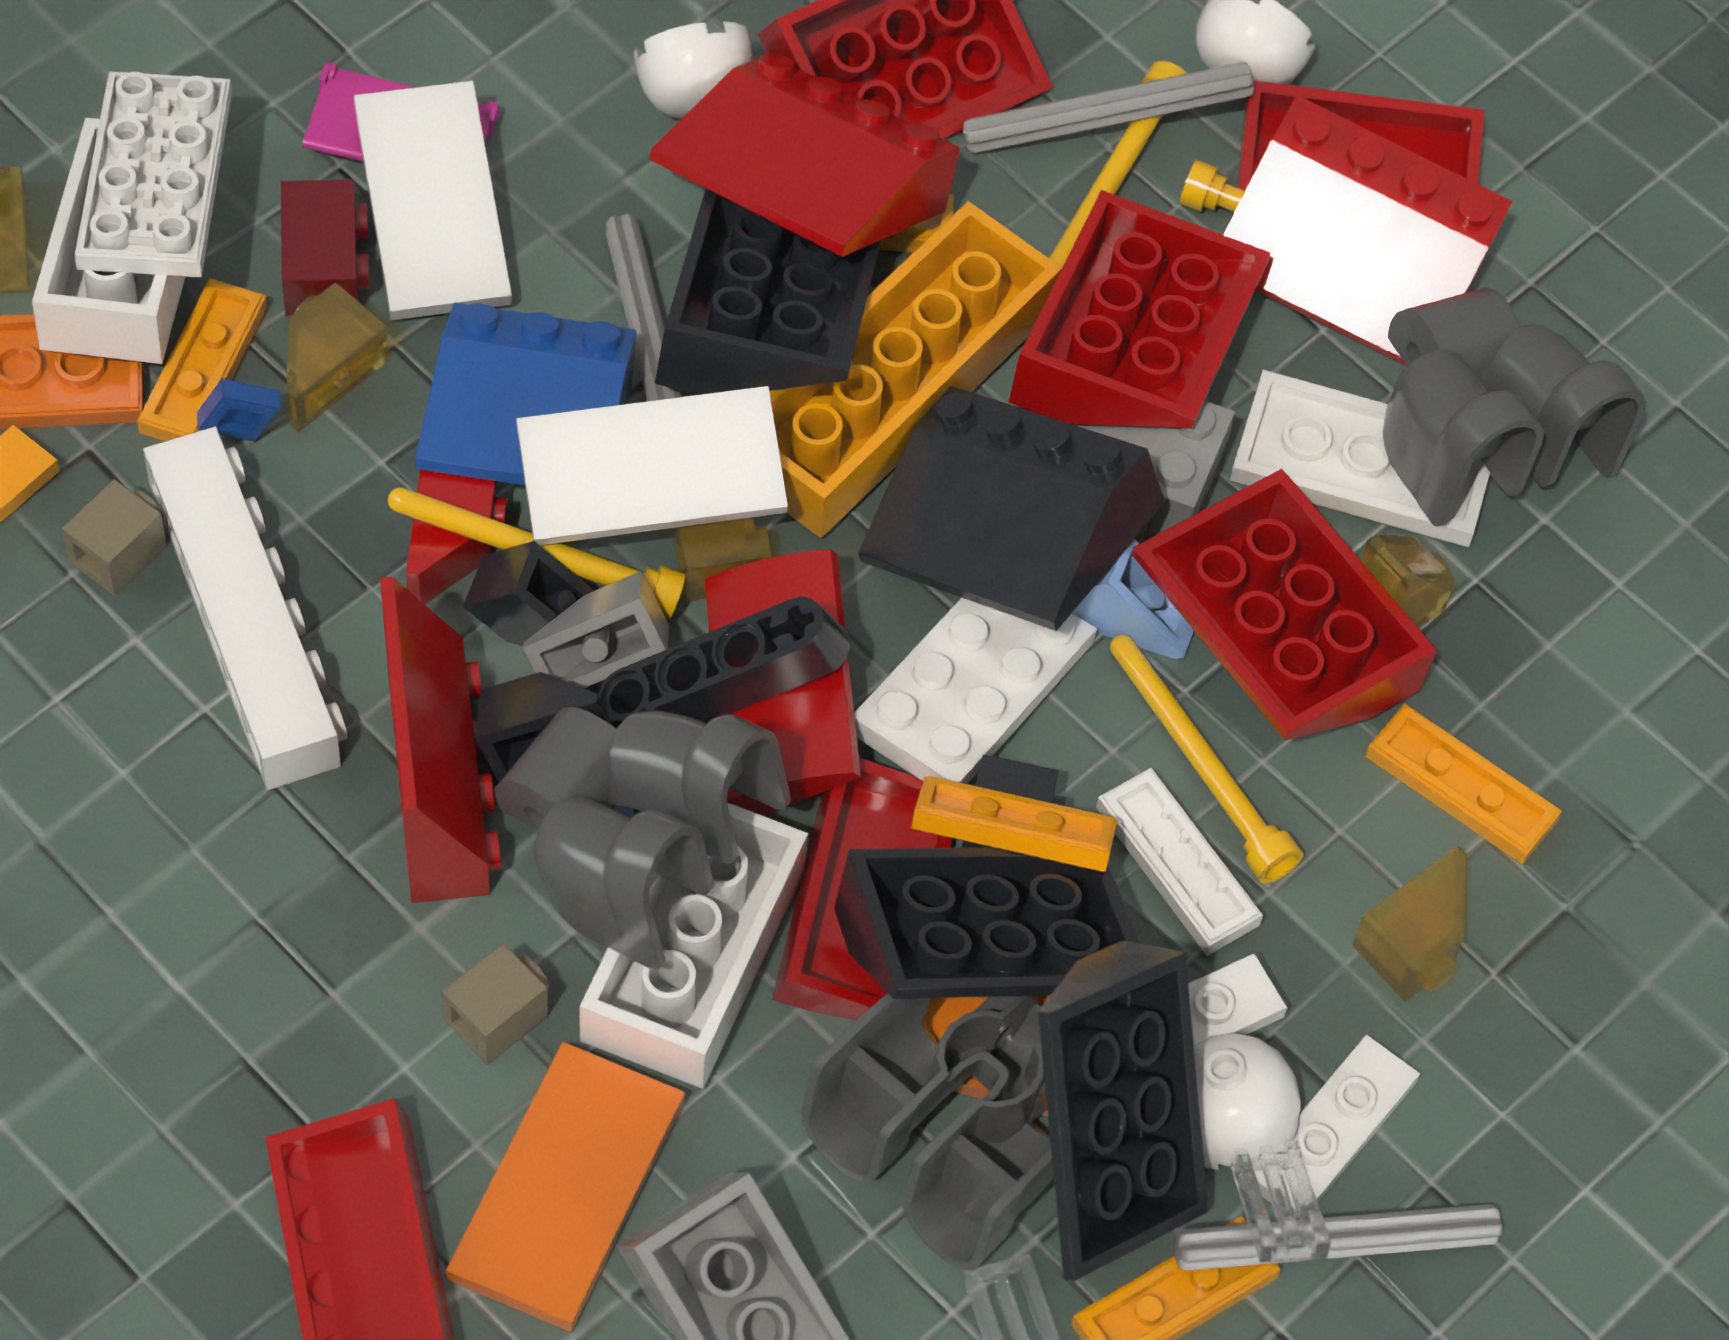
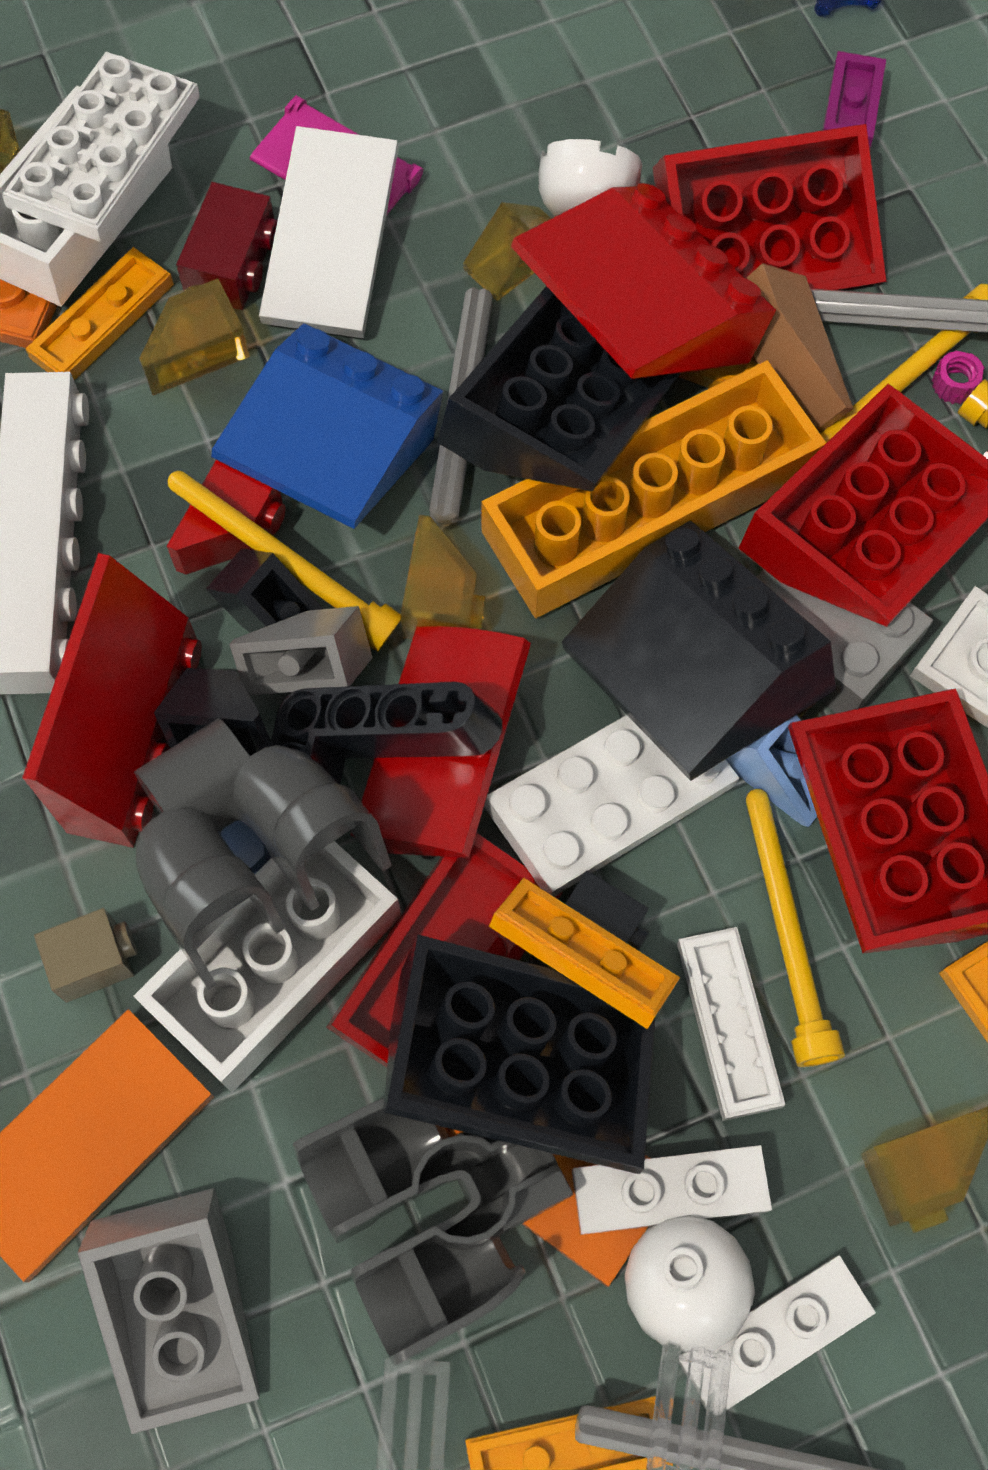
camera: 25 degrees right, 10 degrees up
blue tile [197,379,281,441] -> none
white tile [516,386,788,545] -> none
black slope [1038,941,1208,1281] -> none
none -> clear yellow slope [463,202,551,301]
none -> medium nougat slope [746,263,853,433]
none -> dark pink axle [932,351,985,404]

